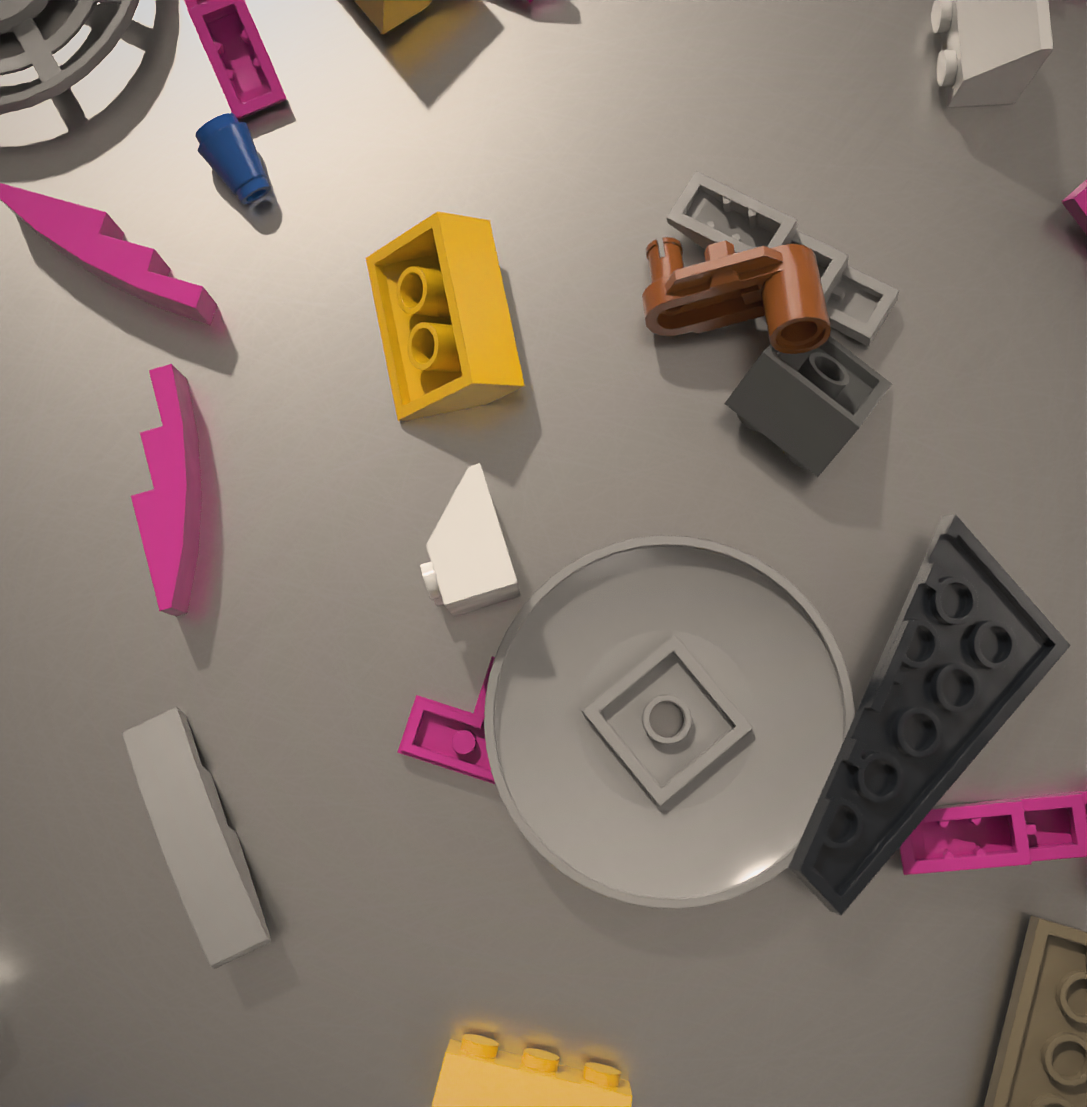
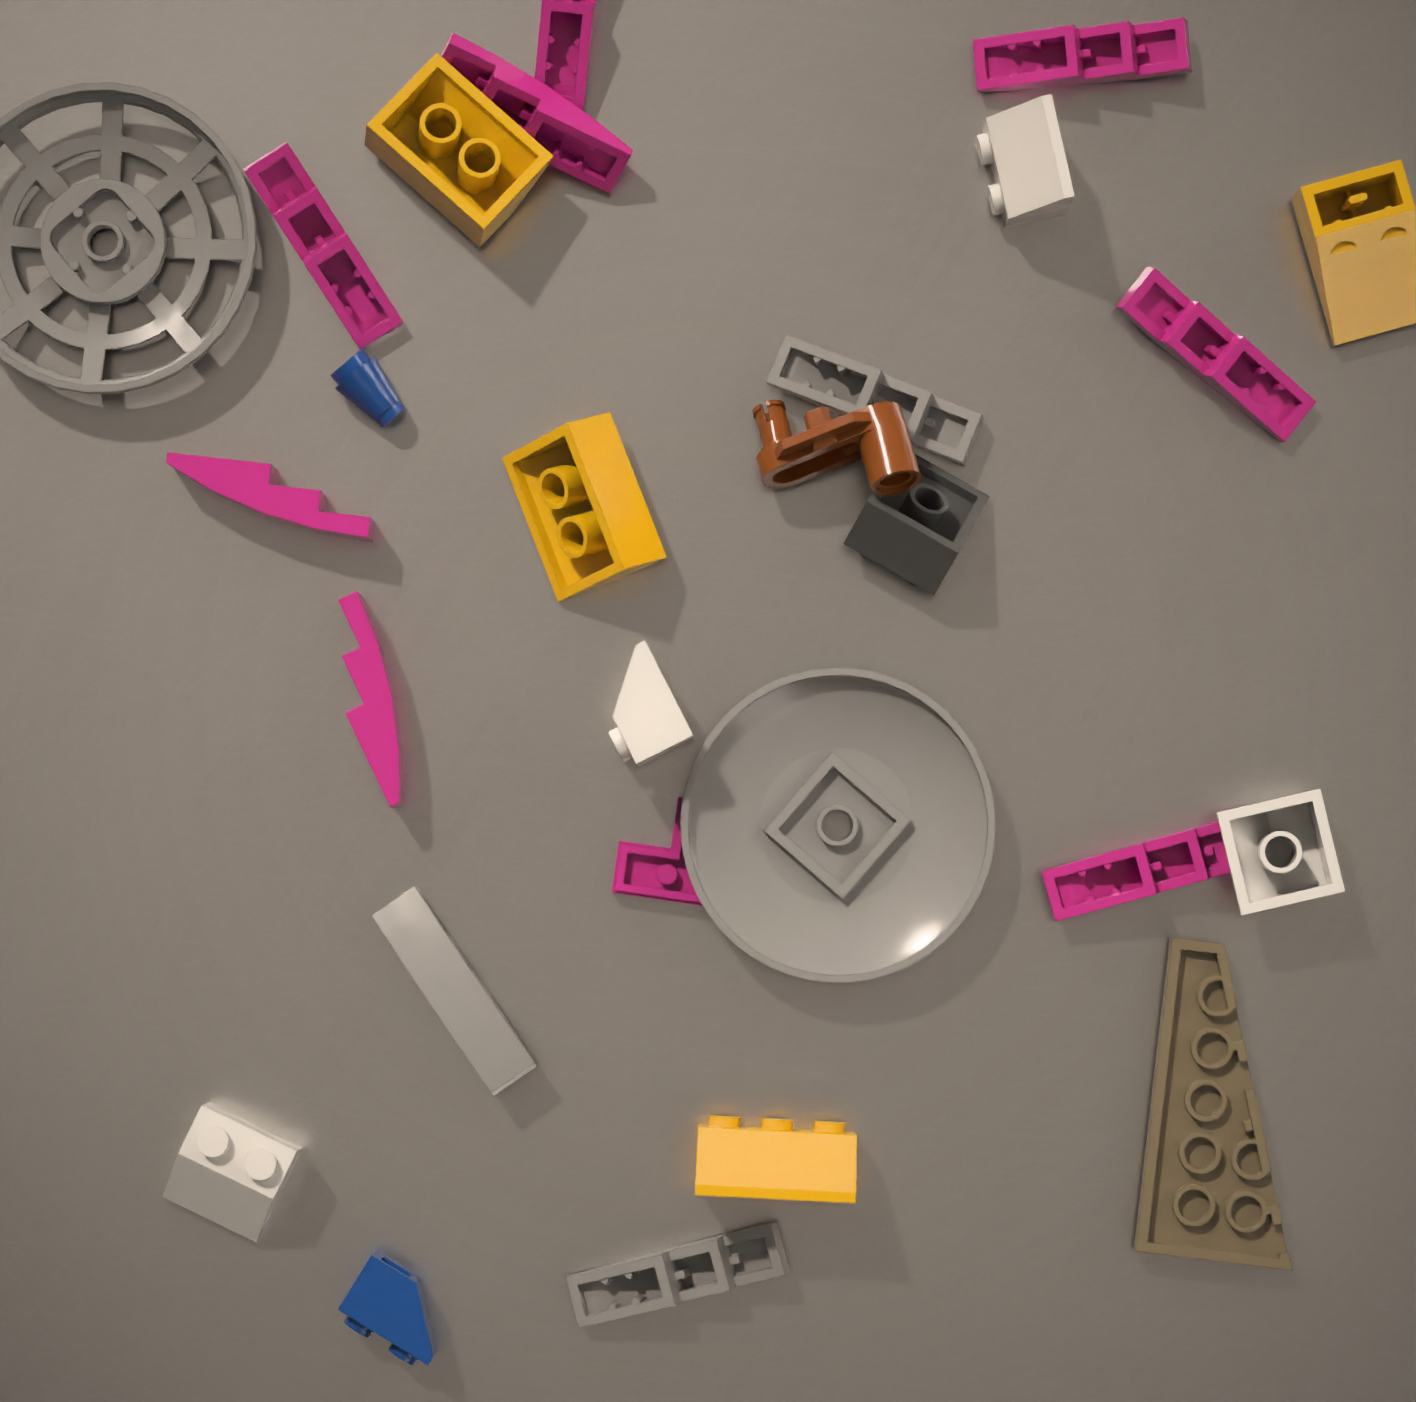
camera: 15 degrees left, 5 degrees up
black wing [788,514,1071,915] -> none

